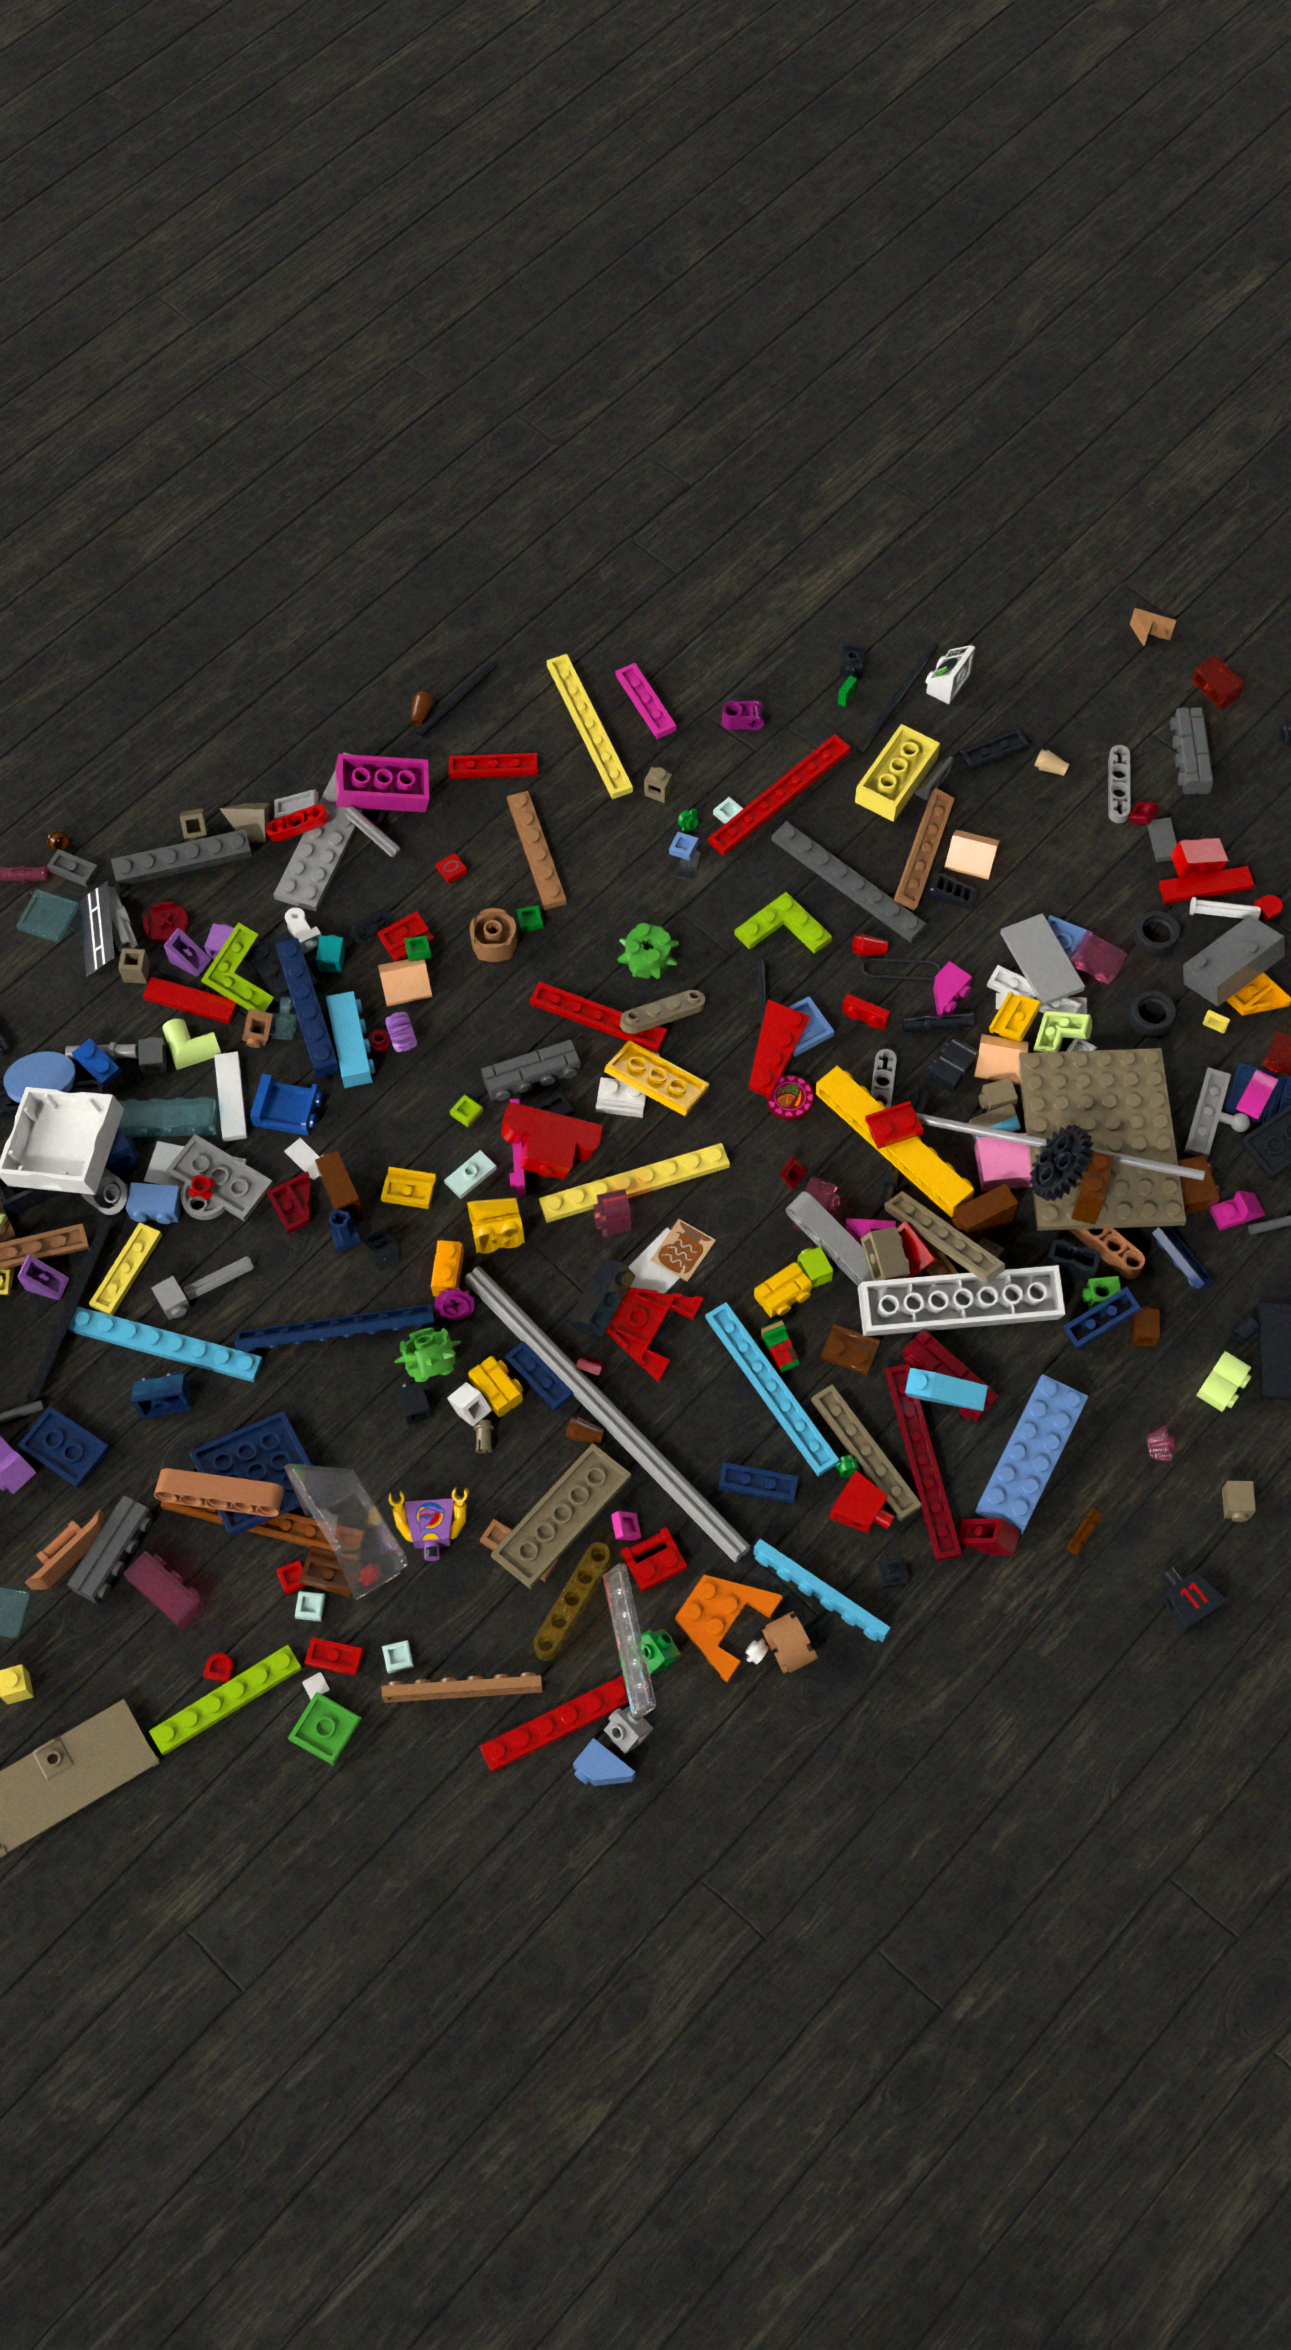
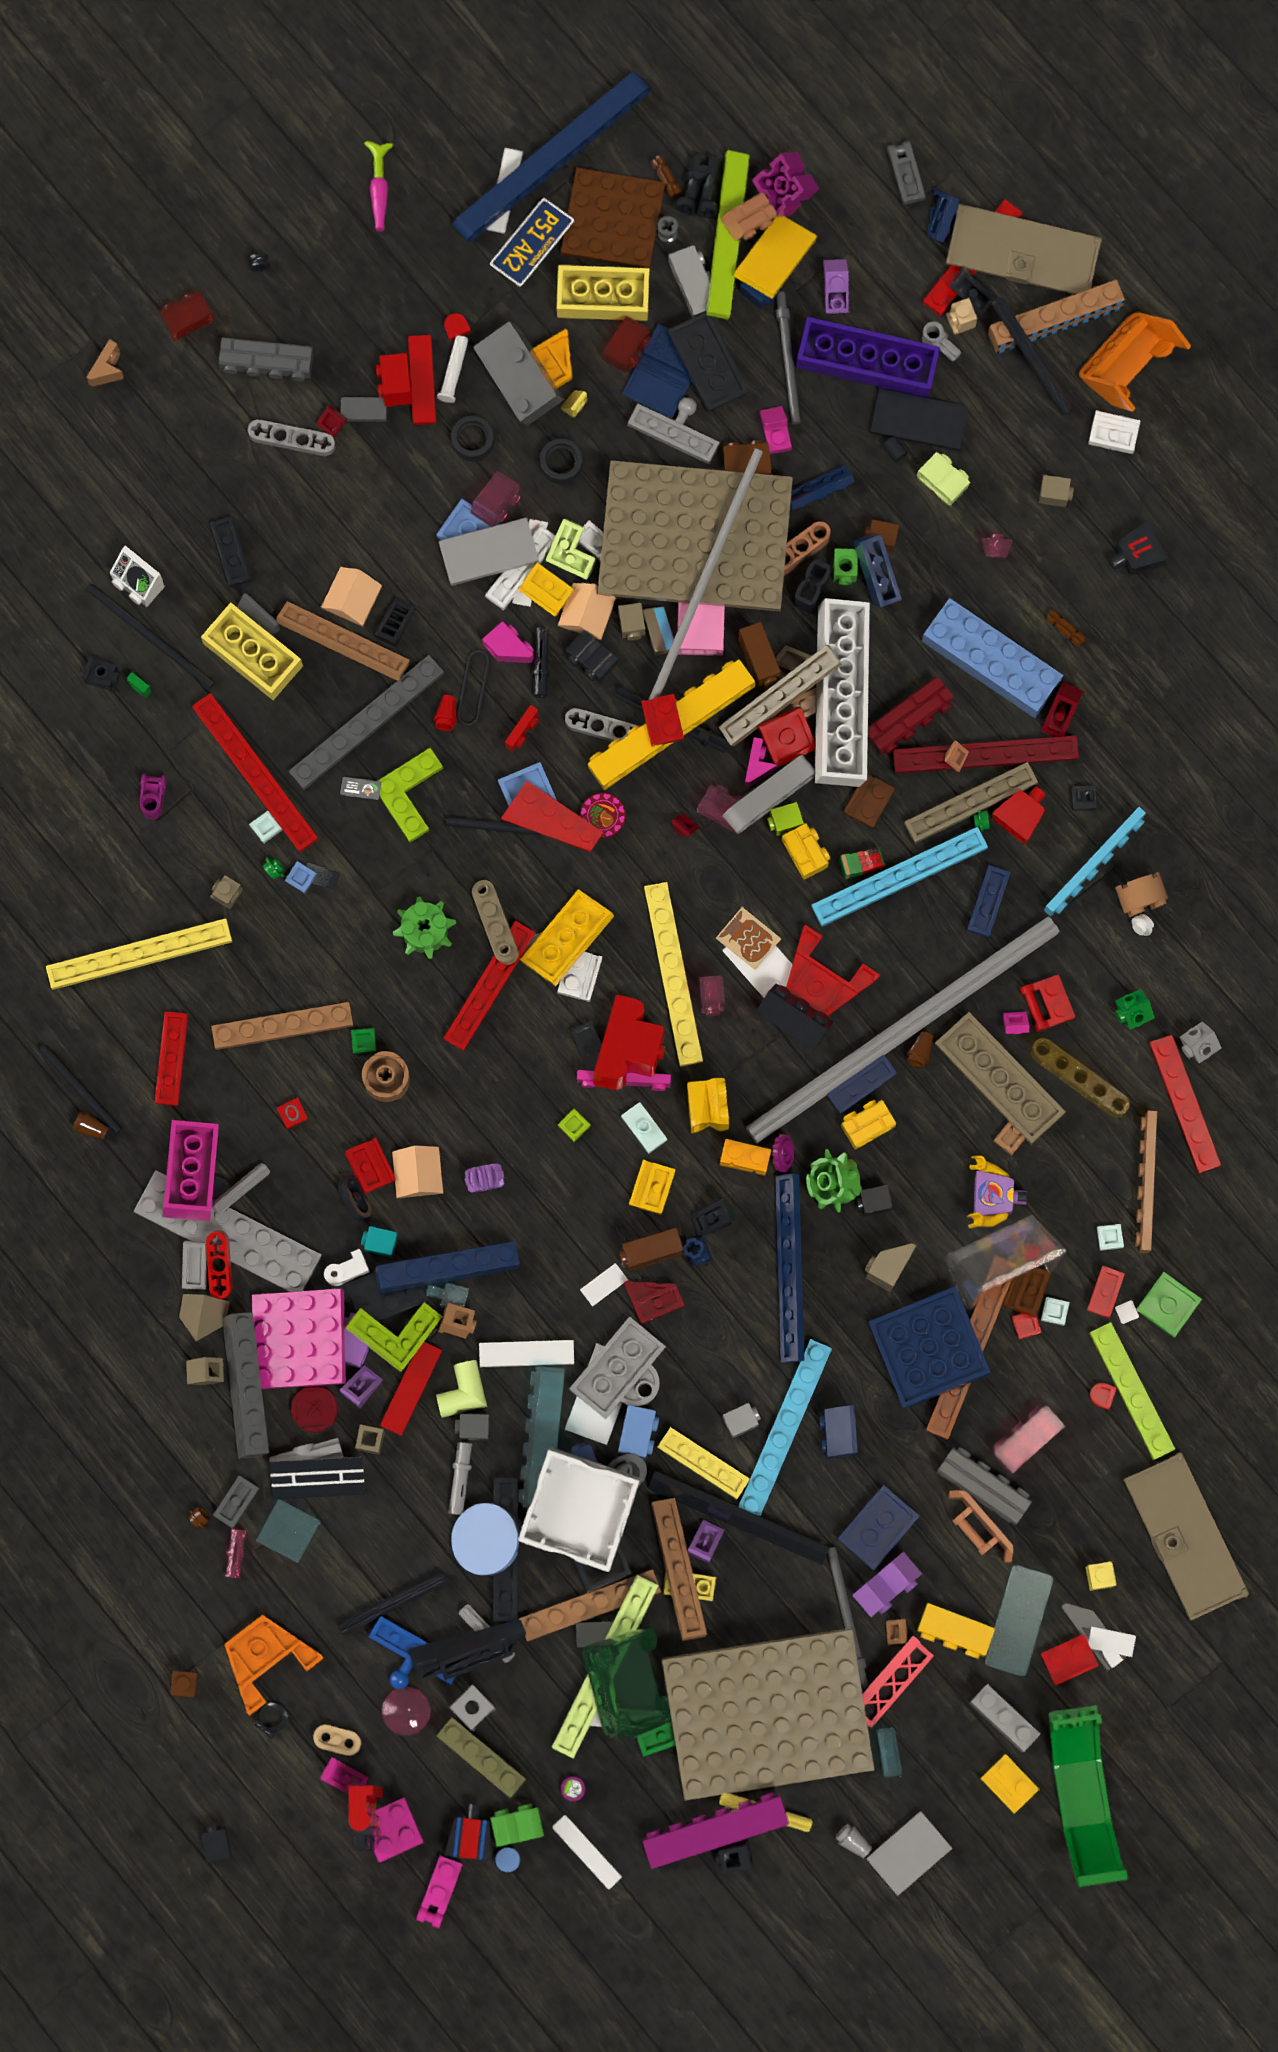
camera: 85 degrees left, 15 degrees up
blue plate [72,1038,122,1087] -> none
nougat beam [154,1468,285,1517] -> none
light grey axle [184,1256,254,1300] -> none
red plate [188,1175,216,1200] -> none
blue panel [250,1074,323,1136] -> none
medium azure brick [326,991,375,1088] -> none
dark red plate [368,1029,392,1052] -> none
green tile [404,936,431,961] -> none
white brick [447,1382,492,1426] -> none
dark tan pin [474,1420,494,1453] -> none
dark grey brick [481,1039,581,1101] -> none
medium blue slope [573,1738,636,1786] -> none
dark red tile [576,1356,607,1376] -> none
clear tile [603,1563,657,1718] -> none
dark pink plate [616,663,676,739] -> none
orange wing [675,1575,783,1683] -> none
dark tan brick [860,1227,910,1281] -> none
medium azure slope [905,1368,988,1411] -> none
black gear [1029,1125,1094,1201] -> none
tan cone [1034,749,1069,776] -> none
reddish brown brick [1071,1151,1114,1225] -> none
dark pink slope [1236,1070,1278,1119] -> none
none -> plate [252,1289,346,1389]
none -> sticker [340,777,381,800]
none -> dark tan slope [865,1243,916,1292]
none -> nougat slope [945,741,969,772]

